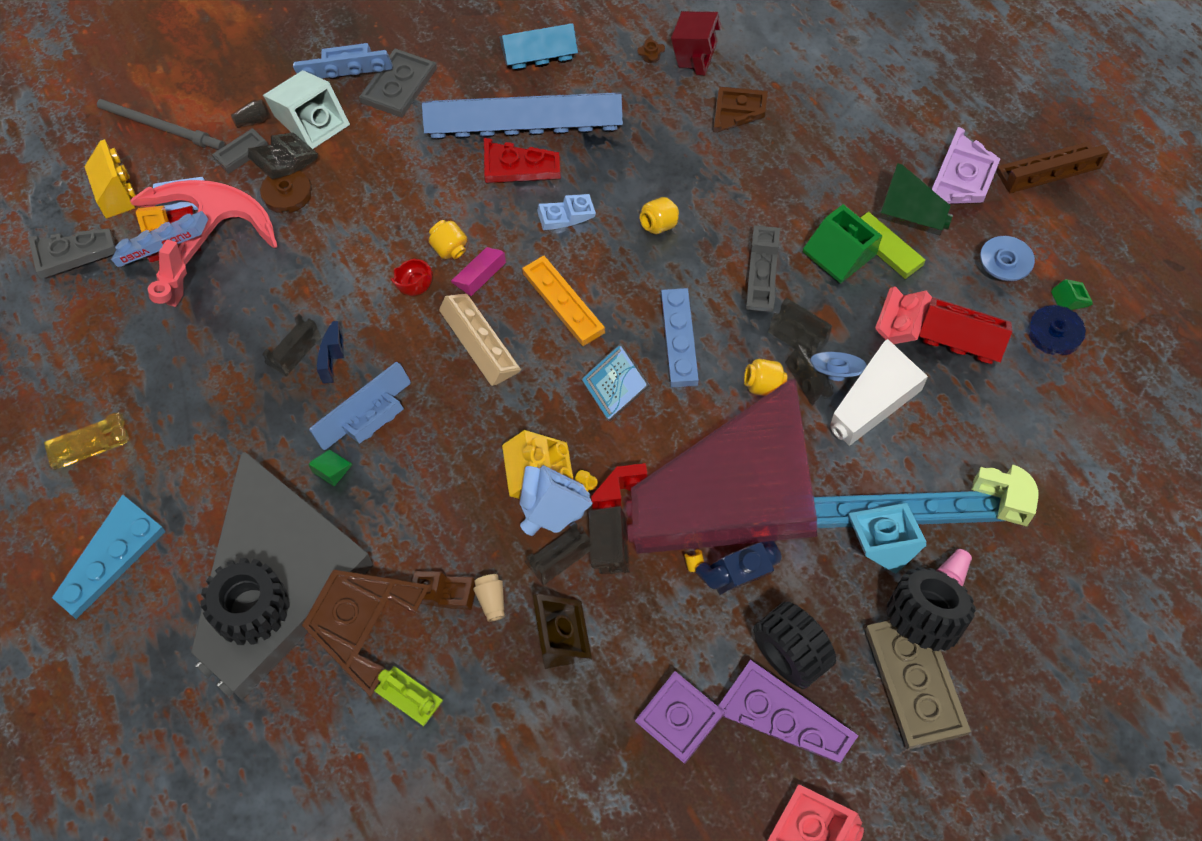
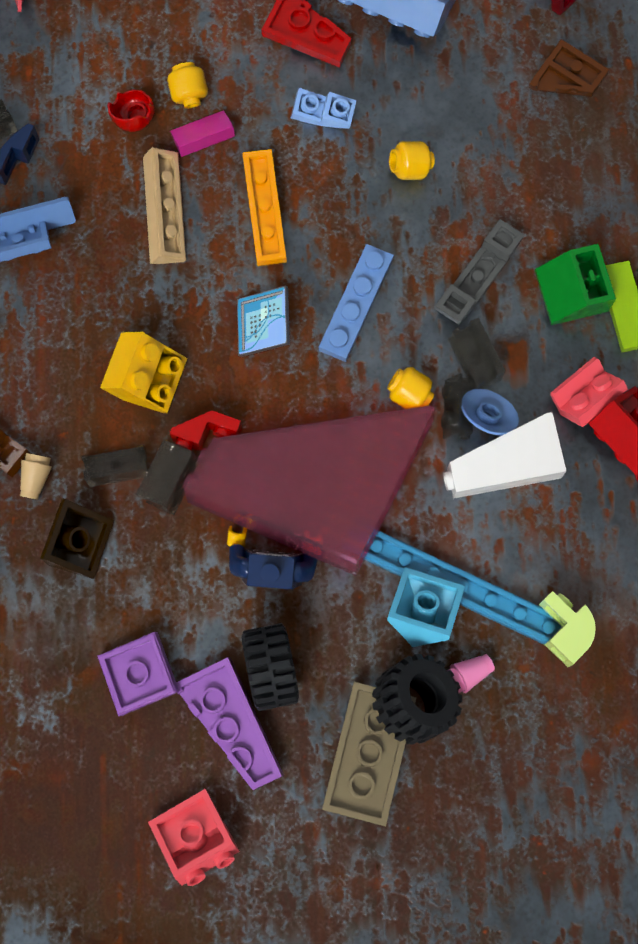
camera: 25 degrees right, 15 degrees up
light blue torso [520,445,598,536] -> none

